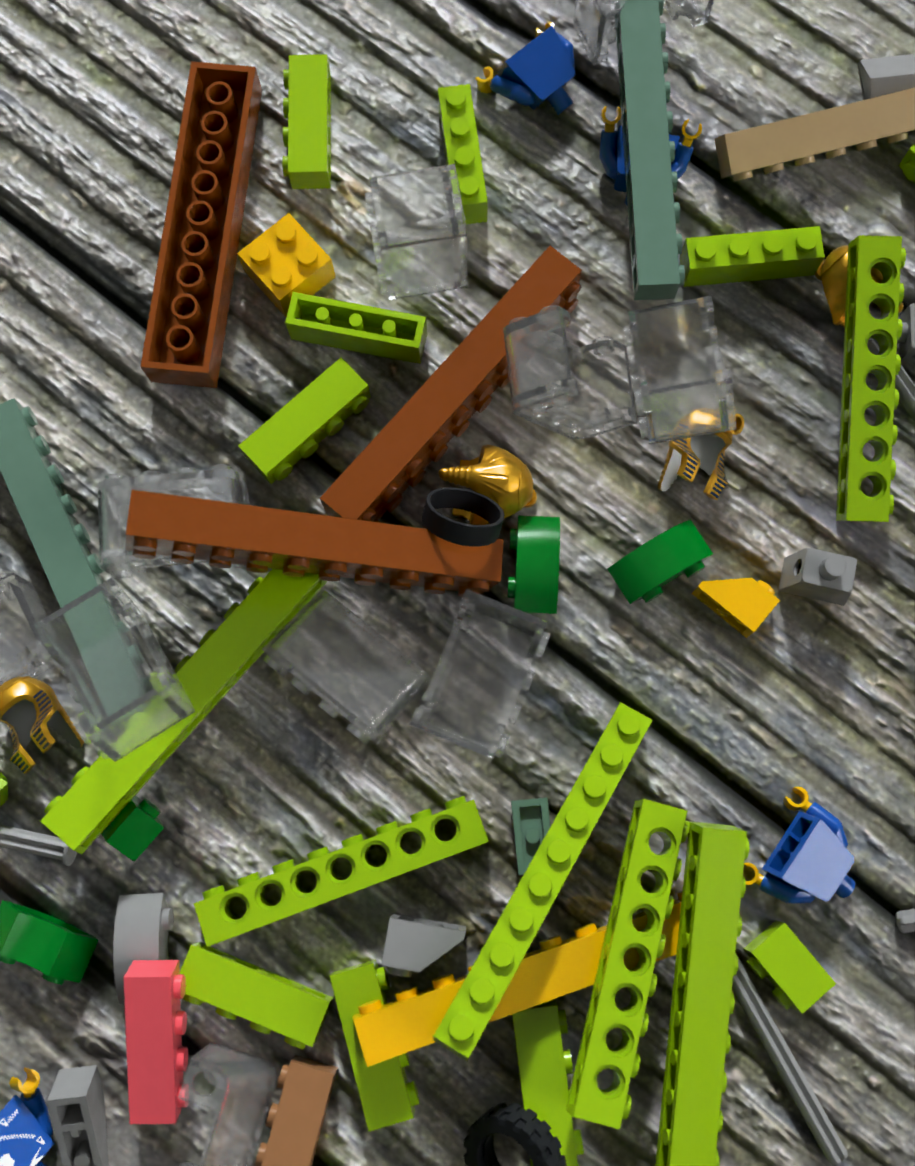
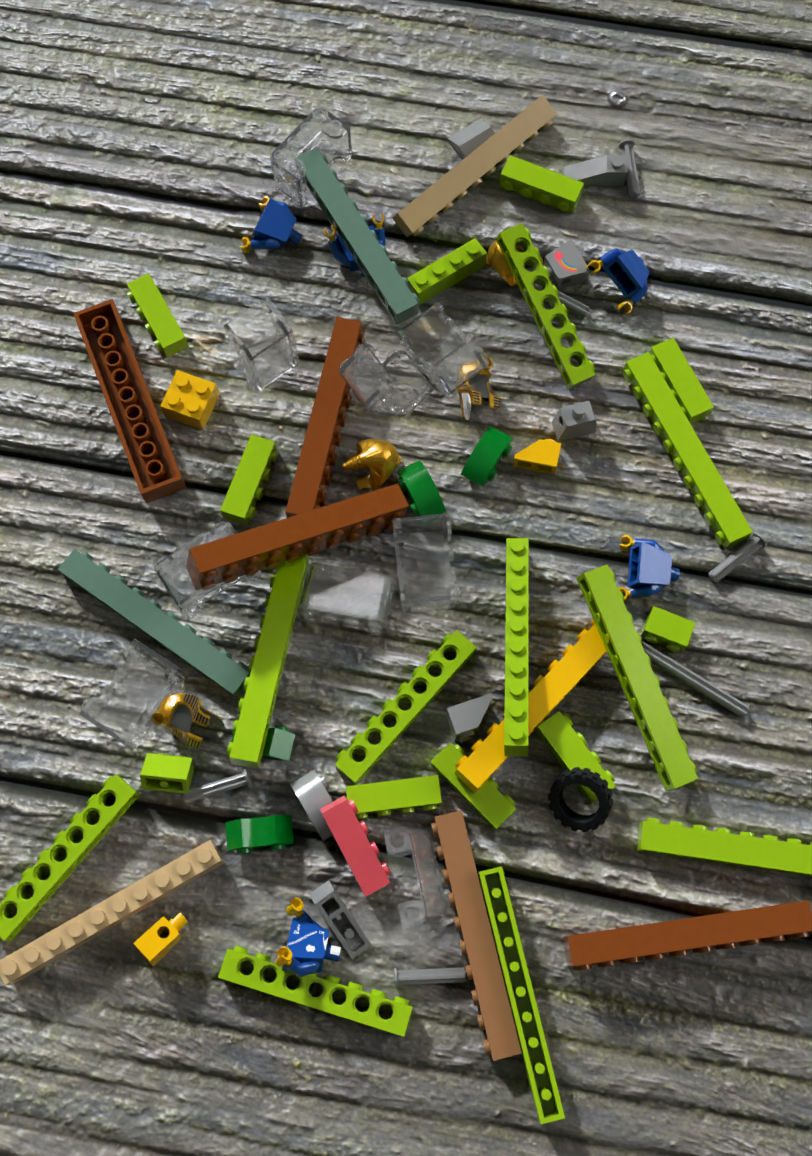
camera: 30 degrees left, 5 degrees down
clear windscreen [34,577,195,762] -> none
lime brick [285,292,428,364] -> none
black tyre [422,487,504,547] -> none
lime brick [438,84,488,226] -> none
sand green plate [511,798,550,875] -> none
lime brick [566,799,690,1130] -> none

